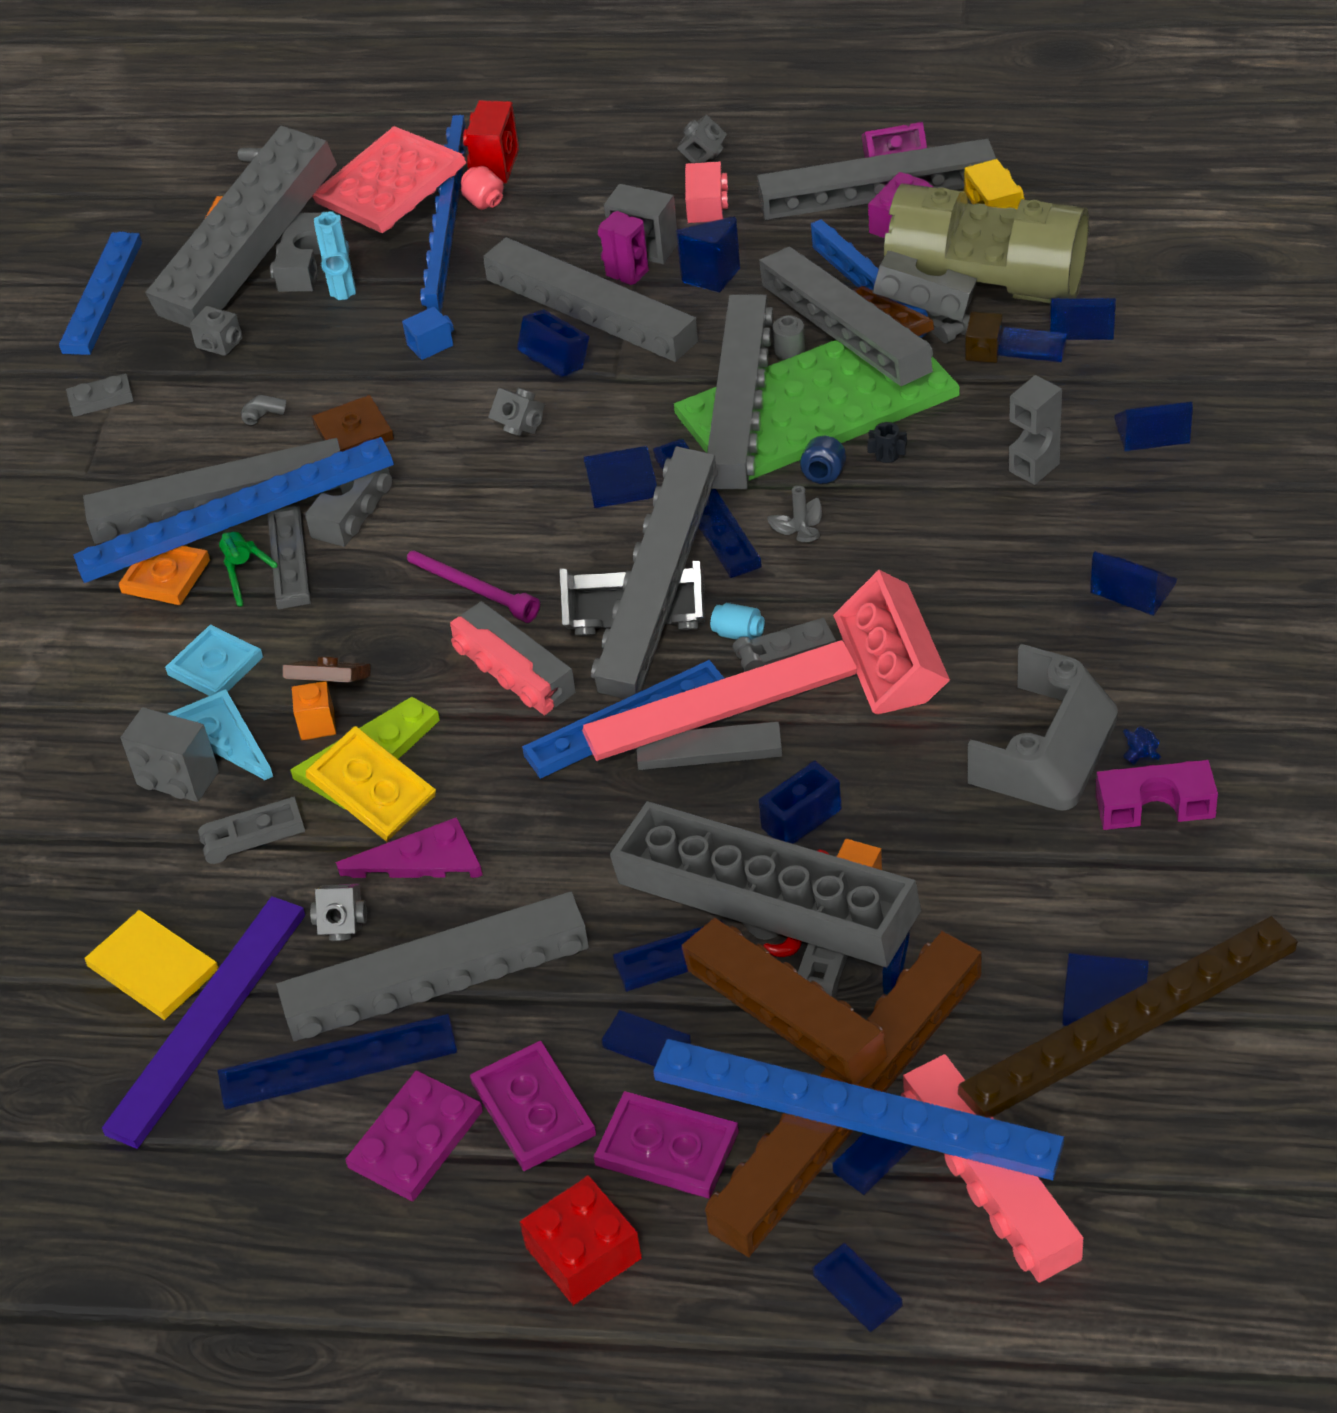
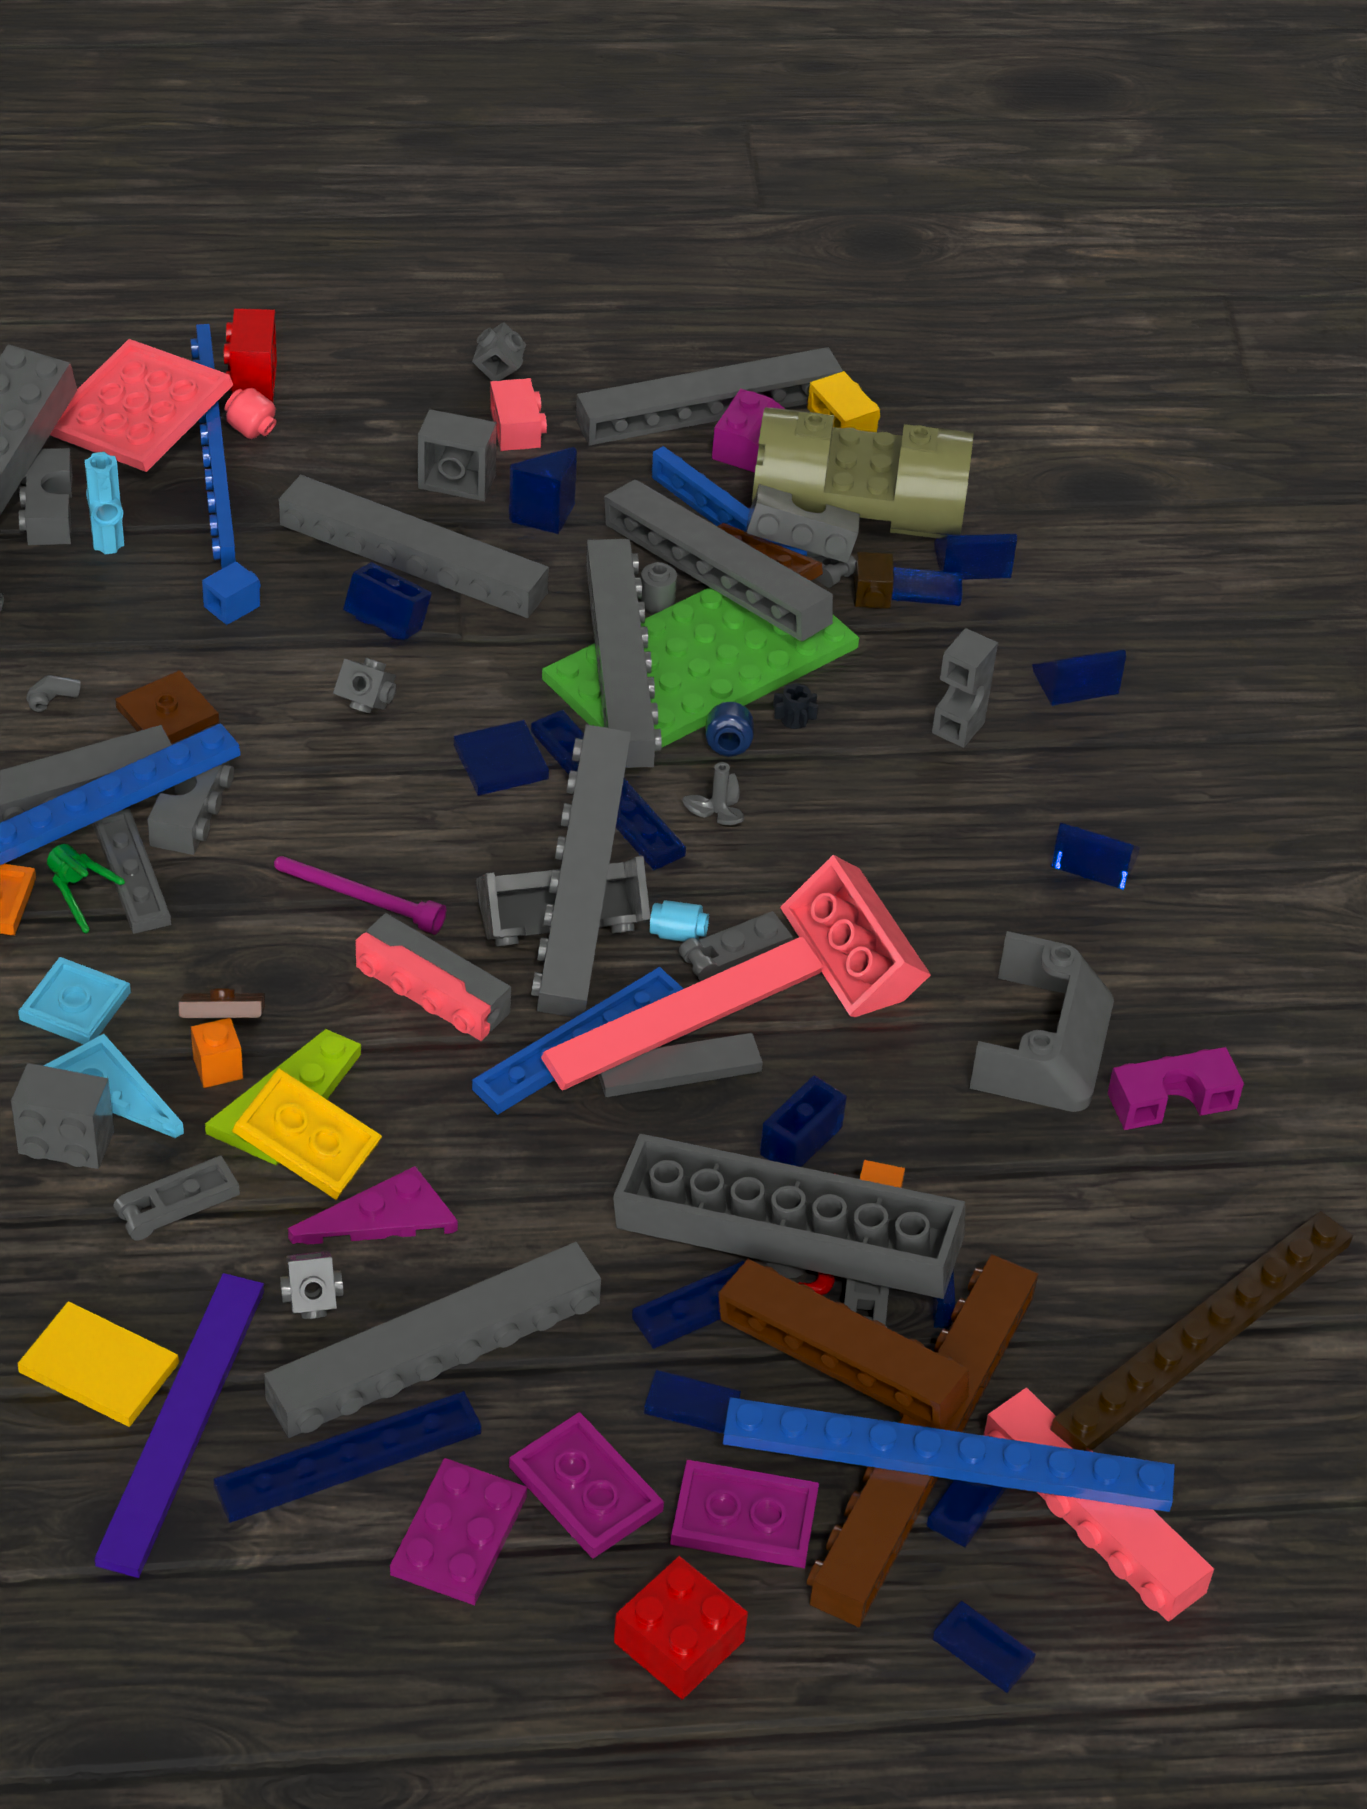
camera: 20 degrees left, 0 degrees up
magenta brick [598,211,649,285] -> none
magenta brick [861,122,927,158] -> none
clear blue tile [1063,953,1149,1026] -> none
clear blue plant [1123,726,1161,765] -> none

